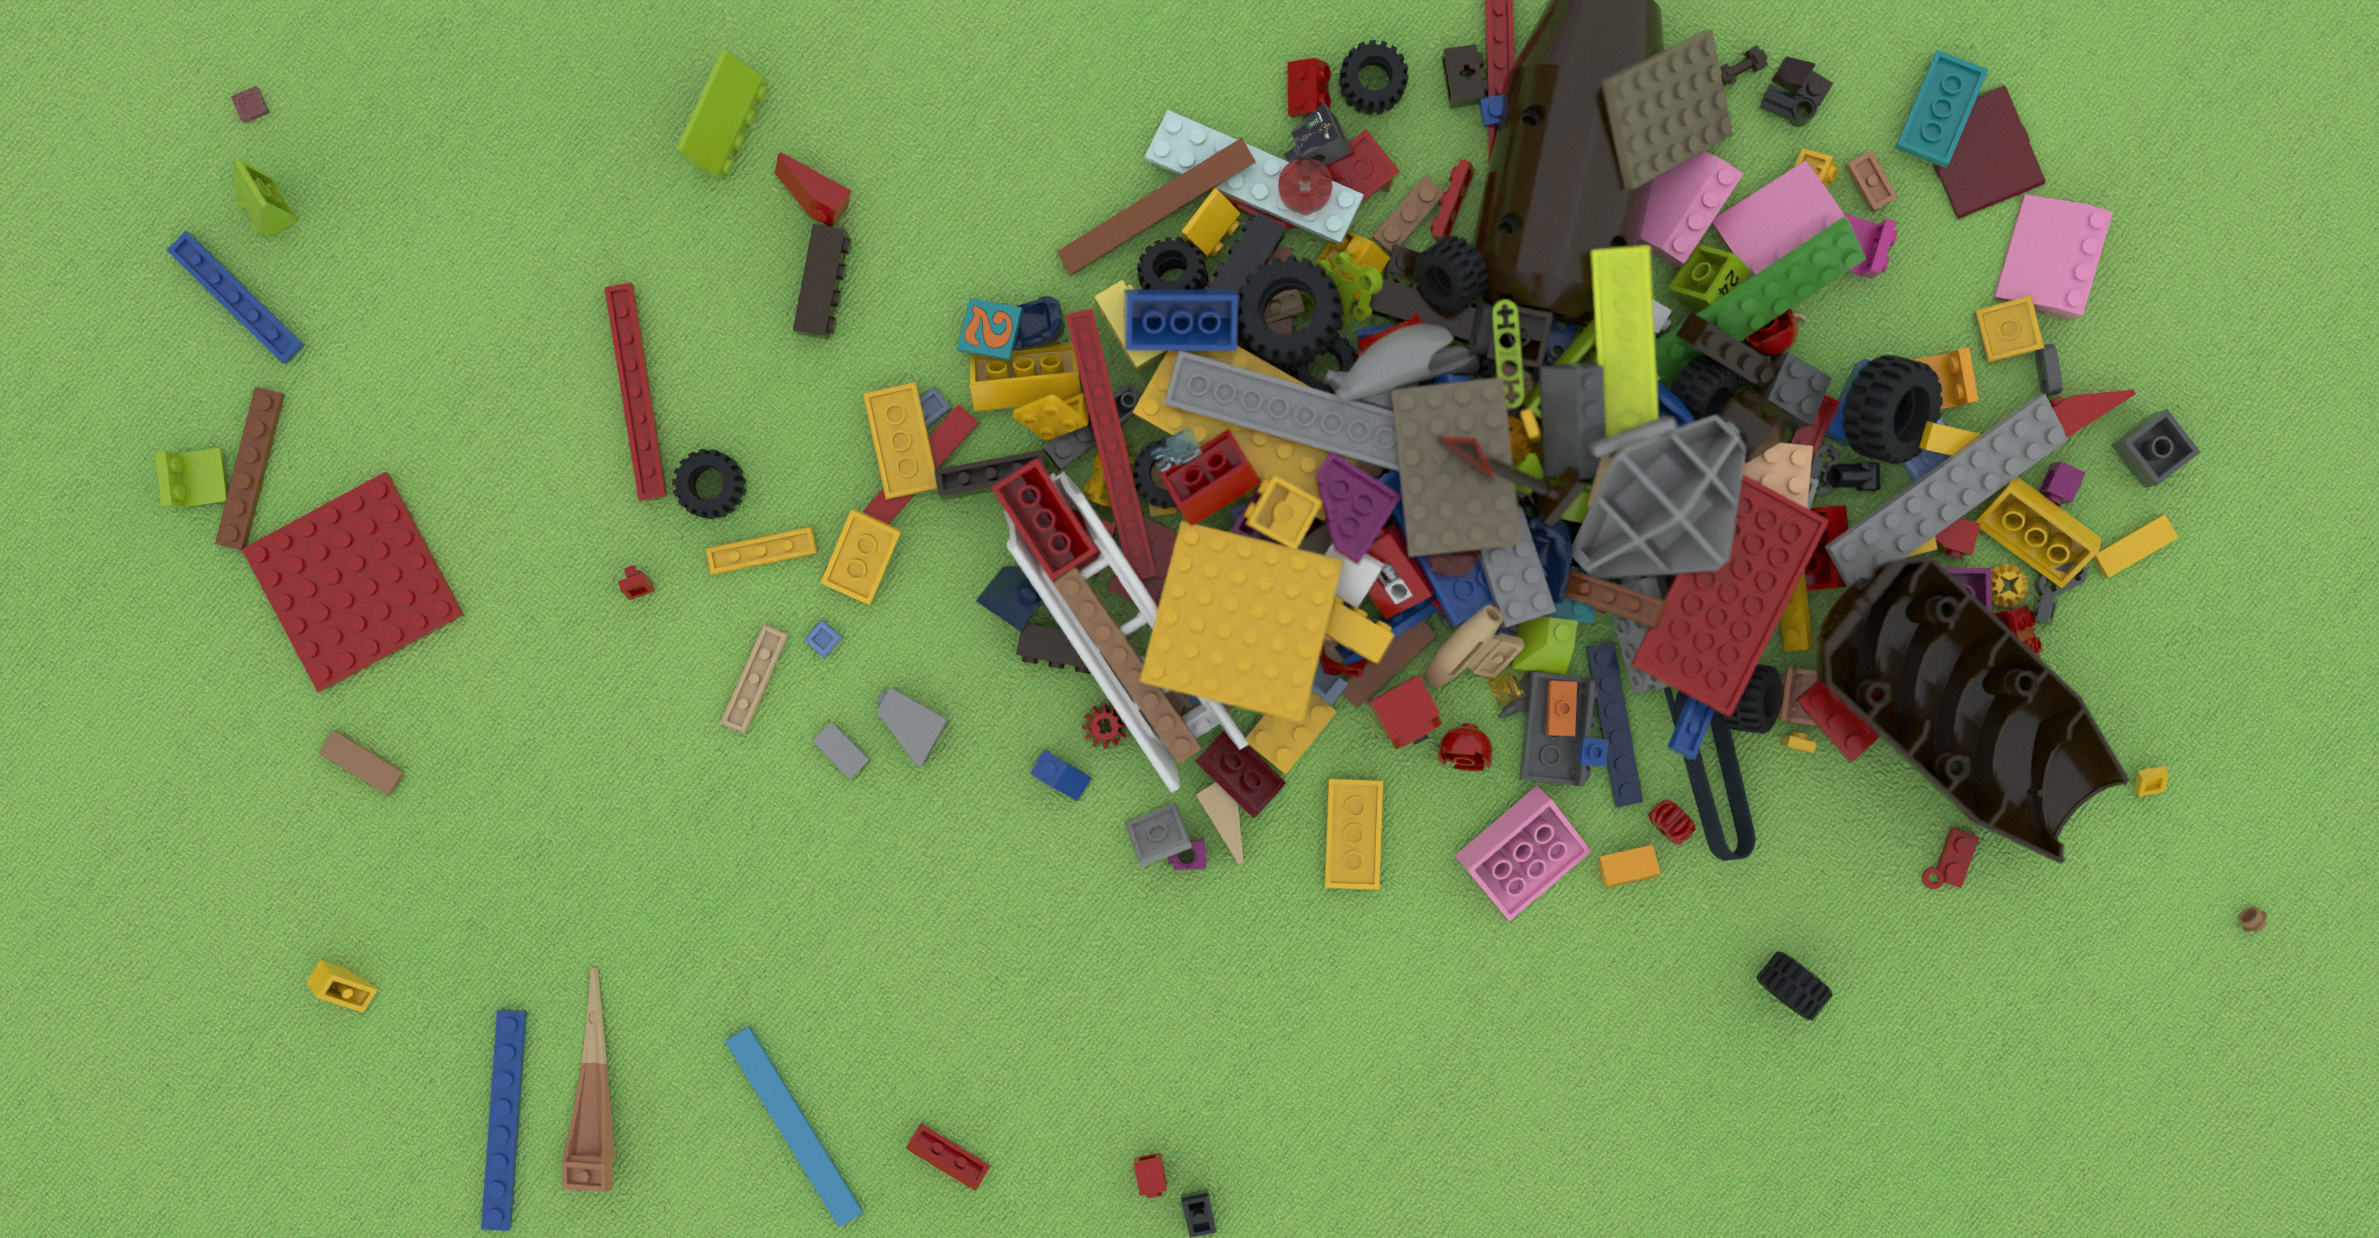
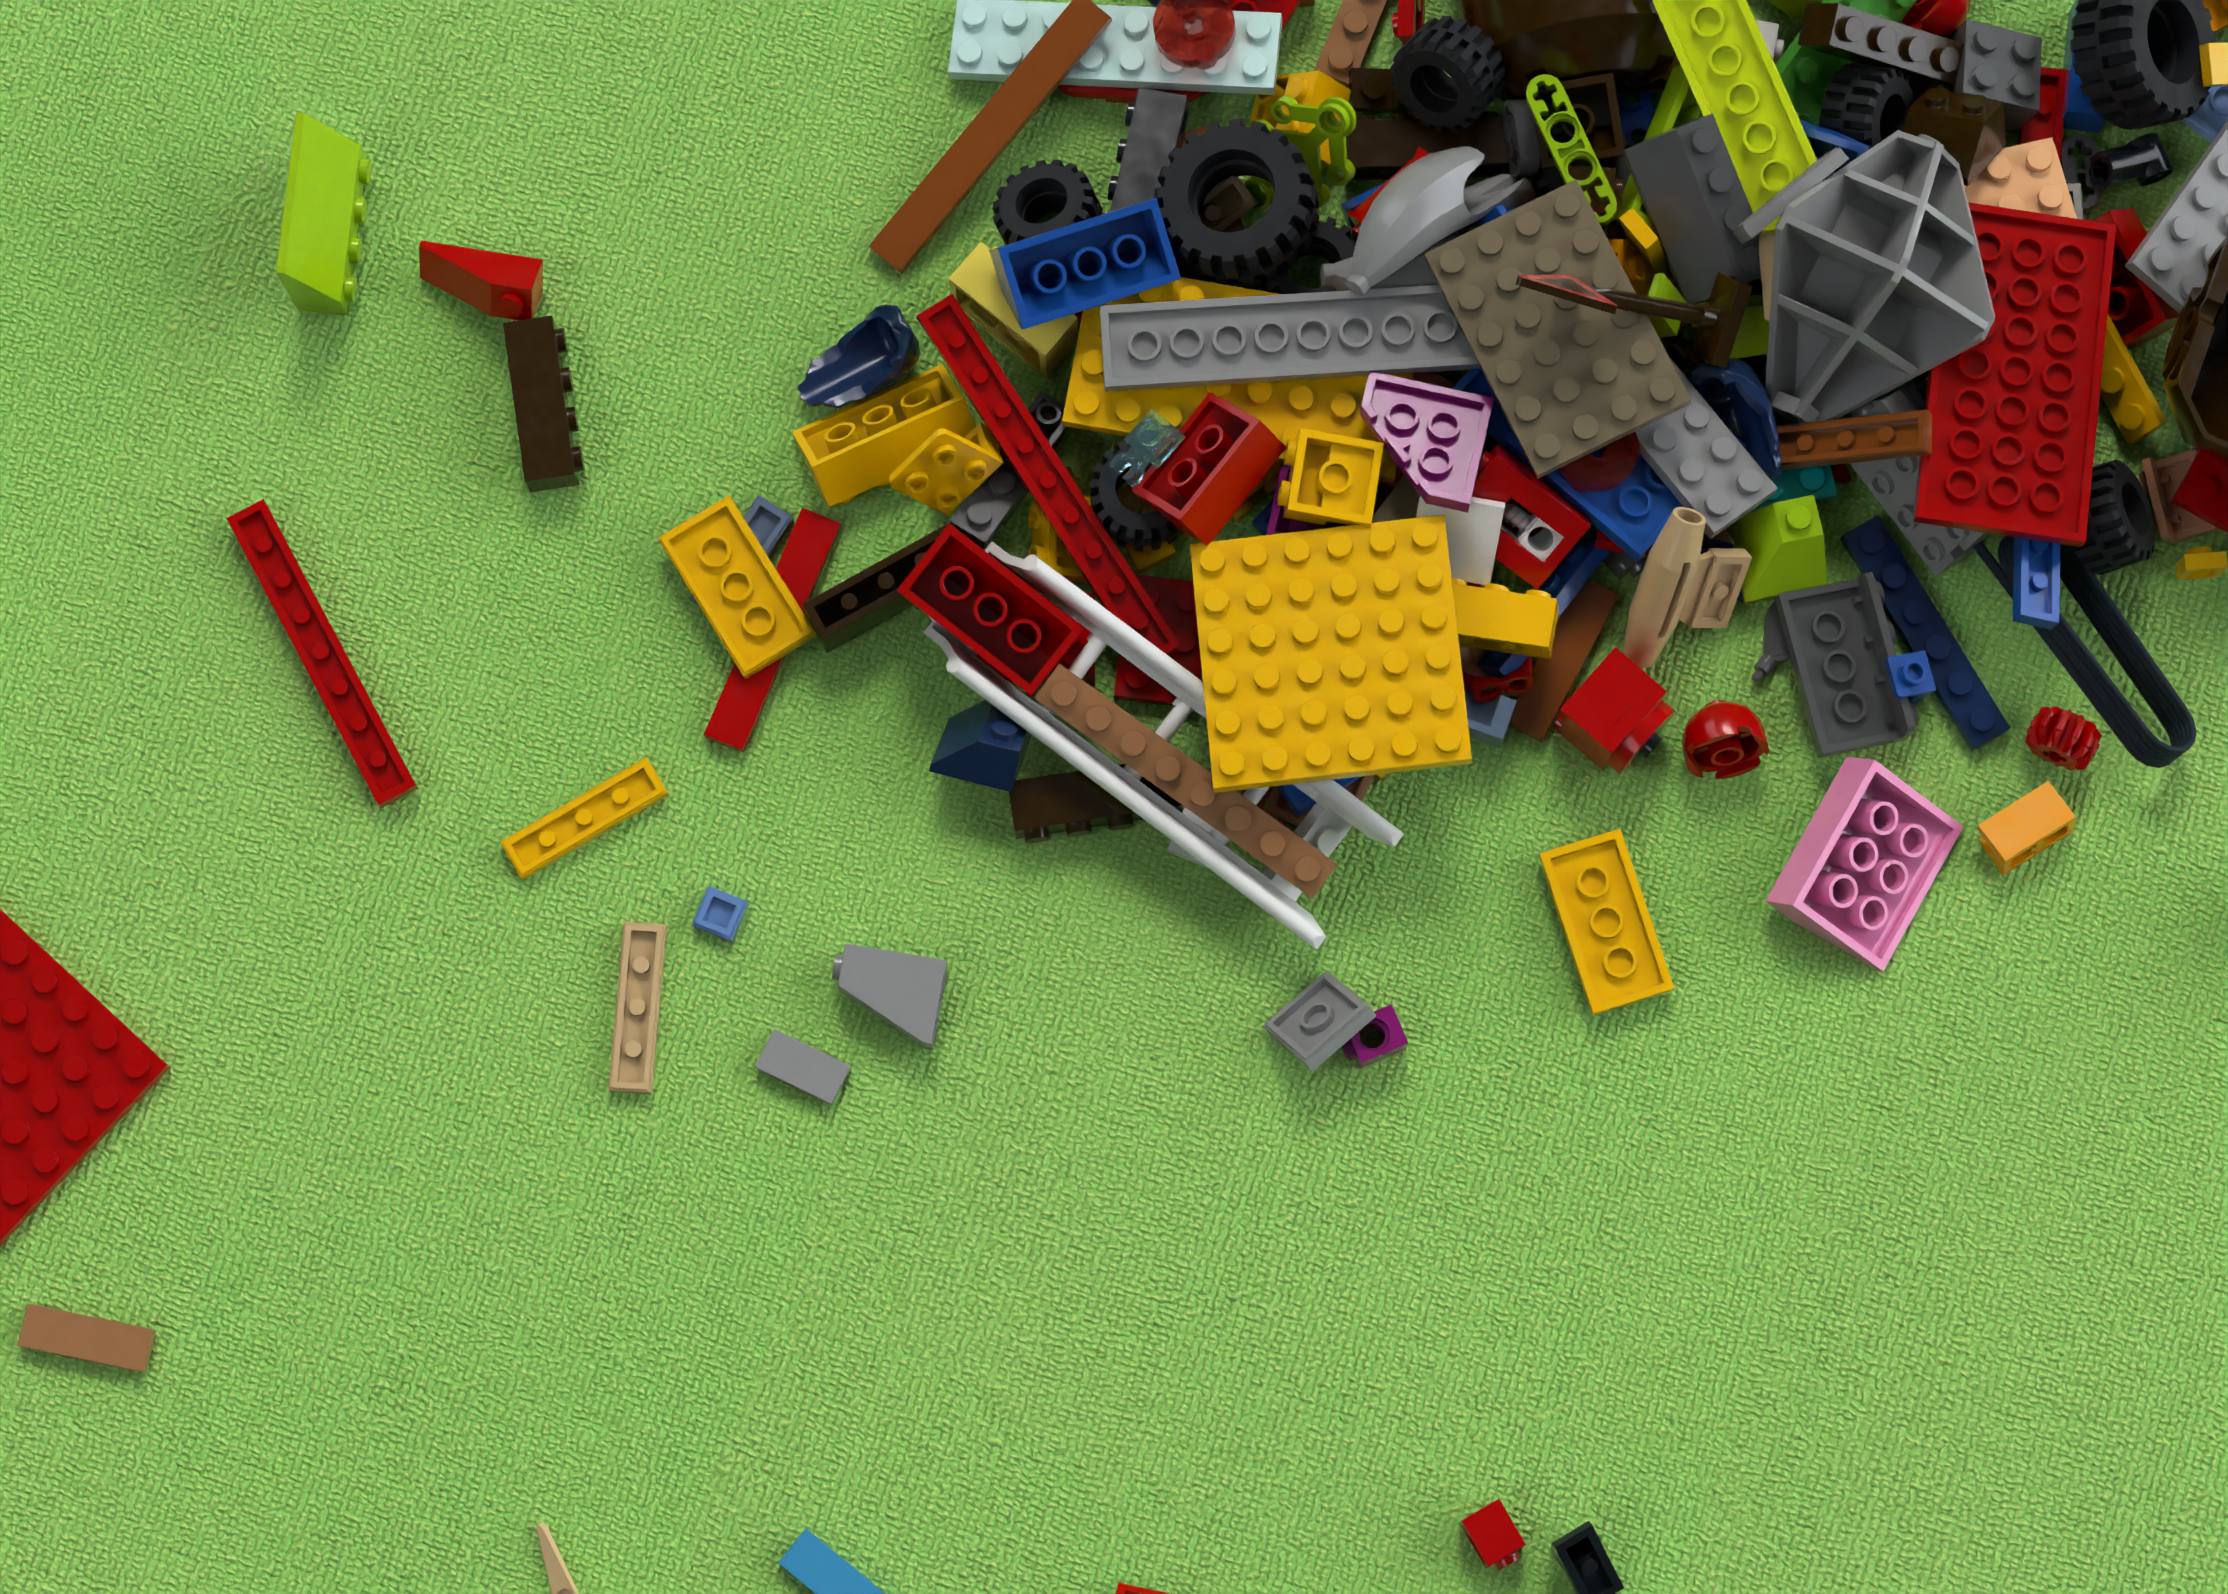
camera: 15 degrees left, 10 degrees down
red tile [618,565,655,600] -> none
black tyre [672,449,746,519] -> none
yellow plate [821,508,903,605] -> none
teal tile [957,298,1023,362] -> none
blue slope [1030,749,1091,801] -> none
red gear [1082,703,1127,749] -> none
yellow slope [1181,188,1241,260] -> none
dark red tile [1195,730,1286,819] -> none
tan slope [1196,782,1243,864] -> none
yellow plate [1245,691,1337,774] -> none
clear yellow plate [1487,670,1524,706] -> none
orange plate [1546,680,1577,736] -> none

